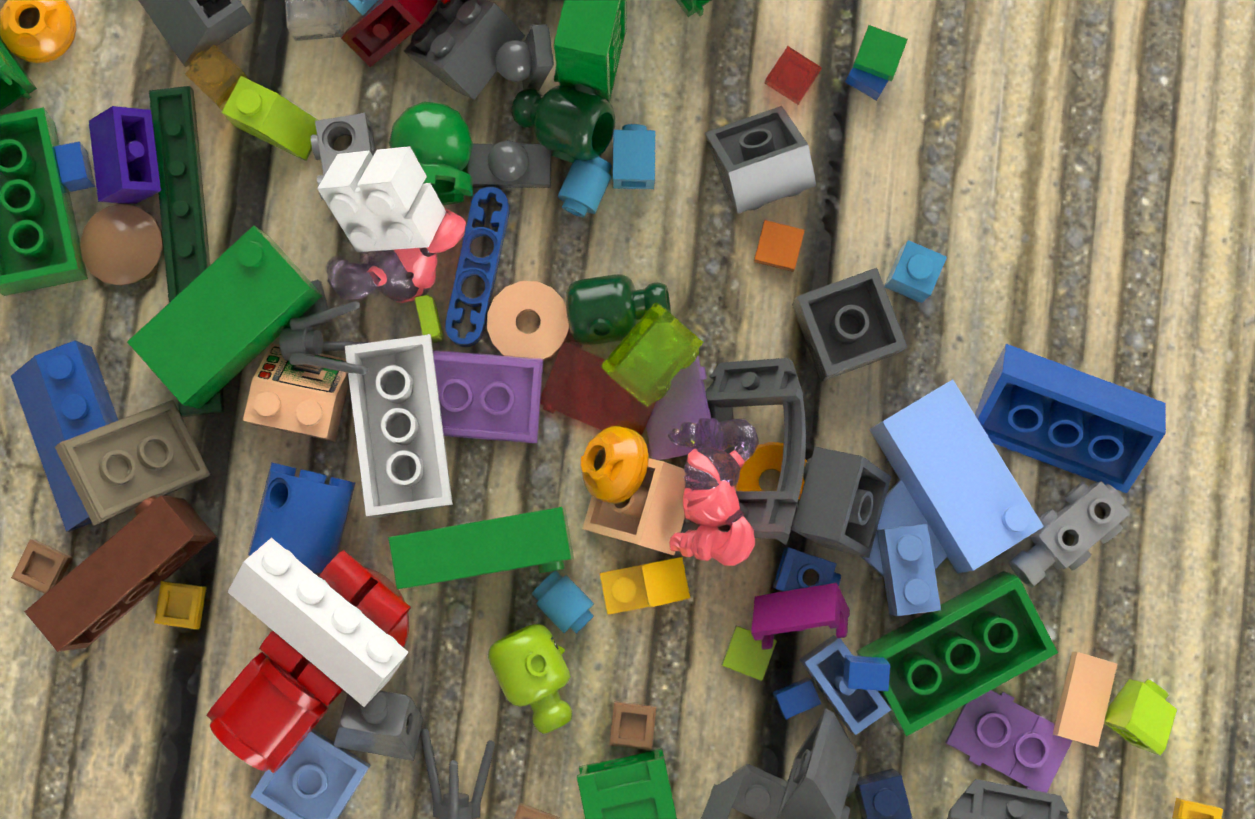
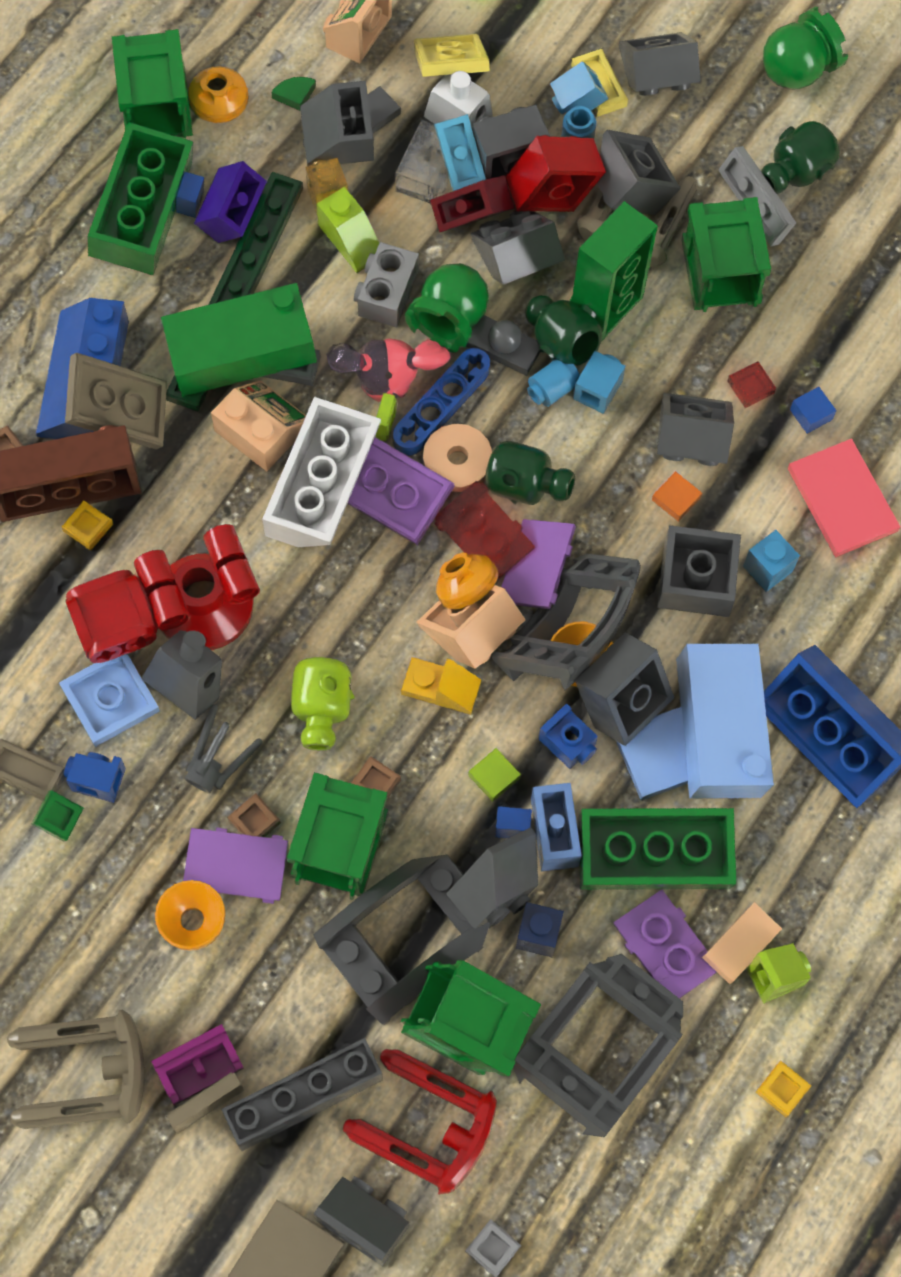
camera: 25 degrees right, 15 degrees down
medium nougat dish [80,204,163,286] -> none
white brick [228,538,409,707] -> none
blue cylinder [247,462,356,574] -> none
dark grey plant [279,301,369,375] -> none
white piece [317,146,446,252] -> none
green brick [388,507,574,590] -> none
dark grey tile [495,24,554,91] -> none
dark azure brick [532,571,594,634] -> none
clear neon green brick [601,302,704,408] -> none
hair [668,418,759,566] -> none
magenta hinge [751,583,850,650] -> none
blue piece [843,655,890,691] -> none
green tile [853,25,908,81] -> none
medium blue brick [877,523,941,616] -> none
light grey brick [1009,481,1129,588] -> none
none -> coral tile [787,438,900,558]

